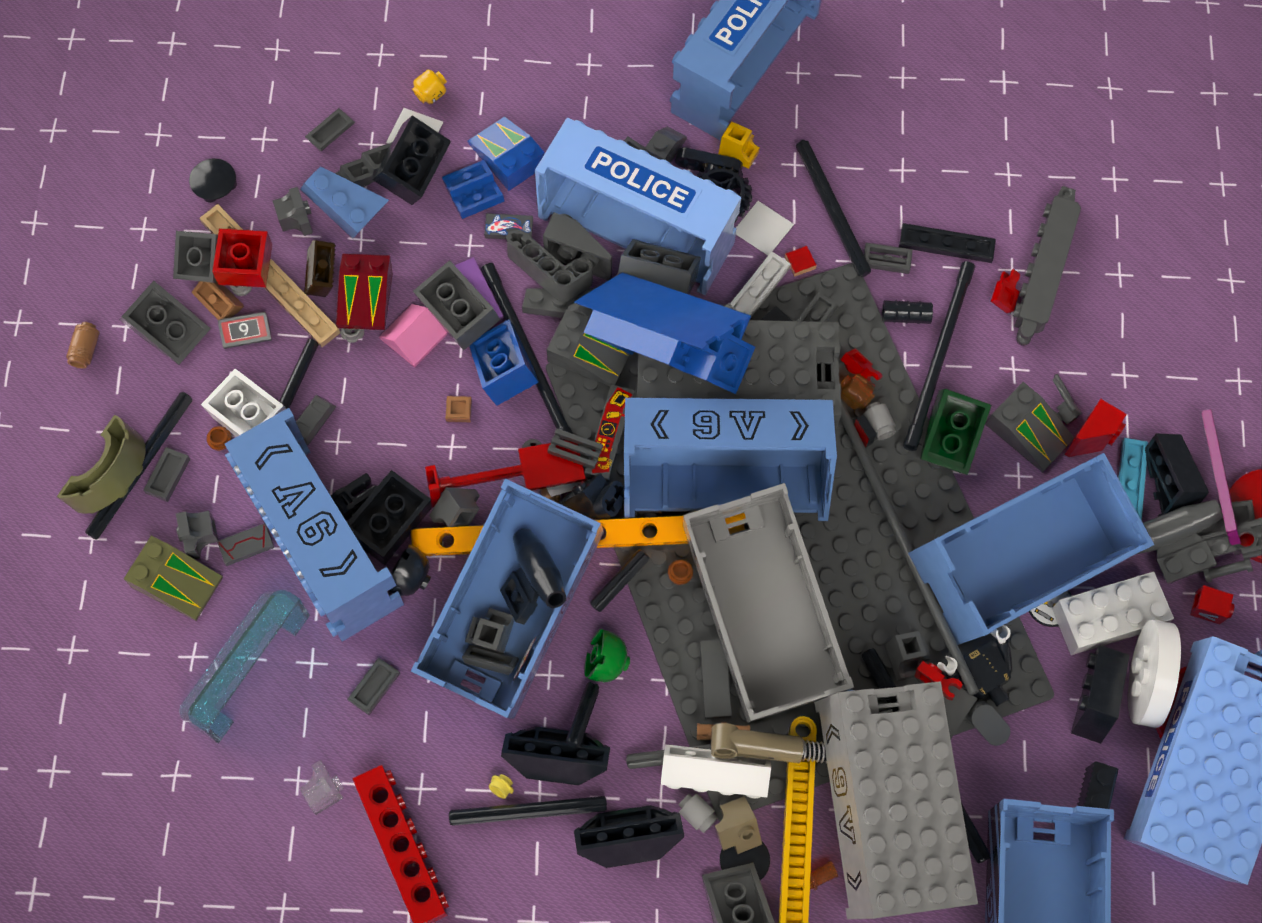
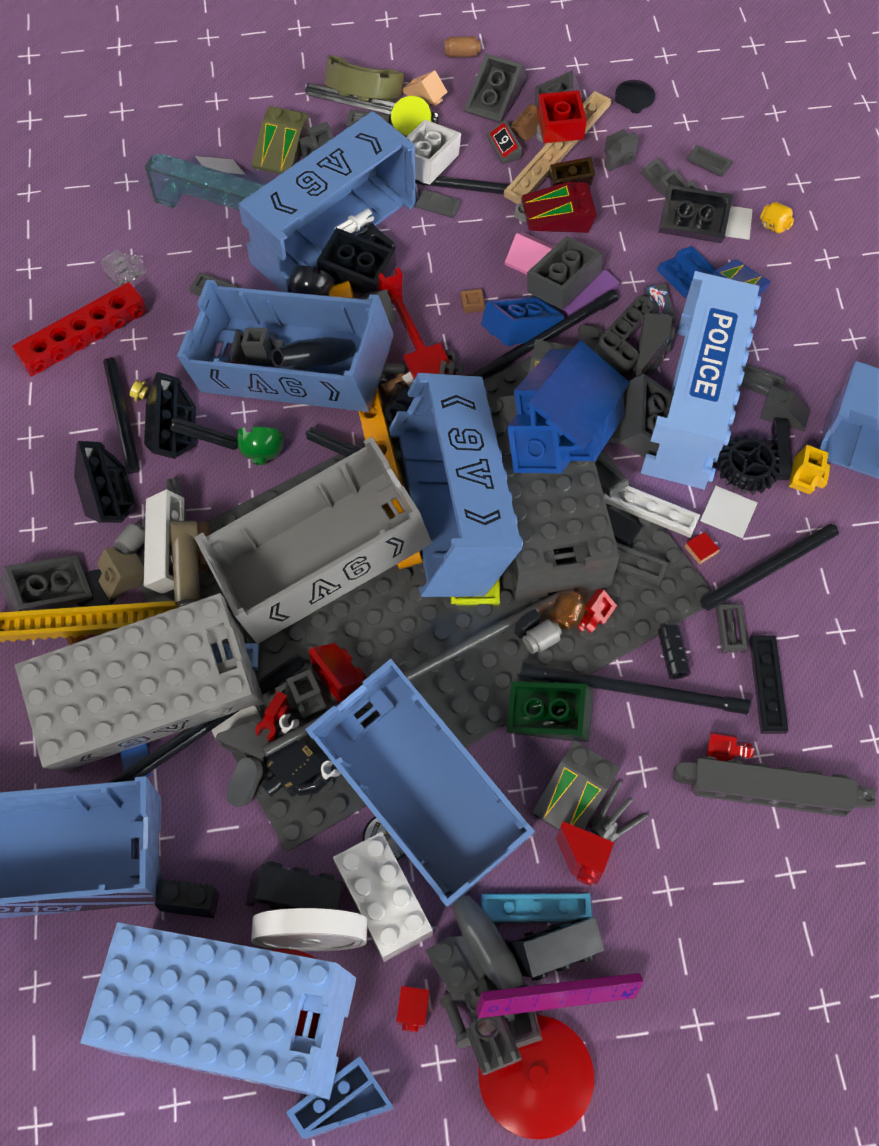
camera: 80 degrees right, 5 degrees down
medium blue wedge [300,166,389,239] -> none
none -> white sticker [195,156,245,174]
none -> red slope [308,643,367,704]
none -> neon yellow tile [391,96,432,136]
none -> light nougat slope [402,70,447,106]

